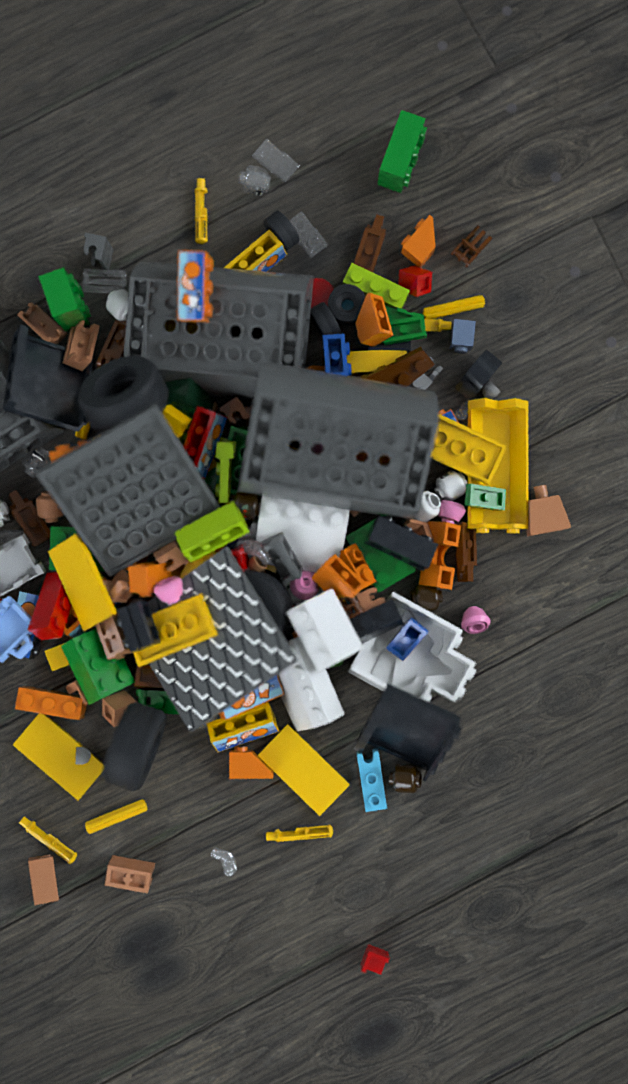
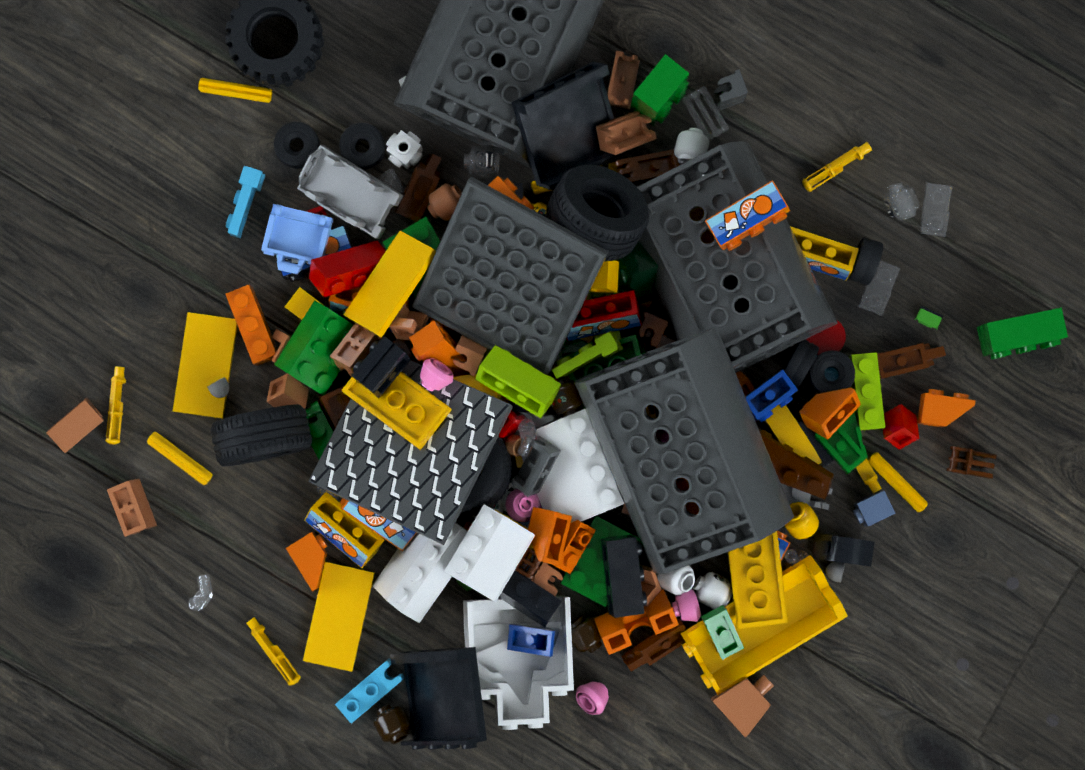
camera: 55 degrees right, 0 degrees up
none -> yellow head [785,502,819,540]
none -> bright green piece [914,306,943,330]

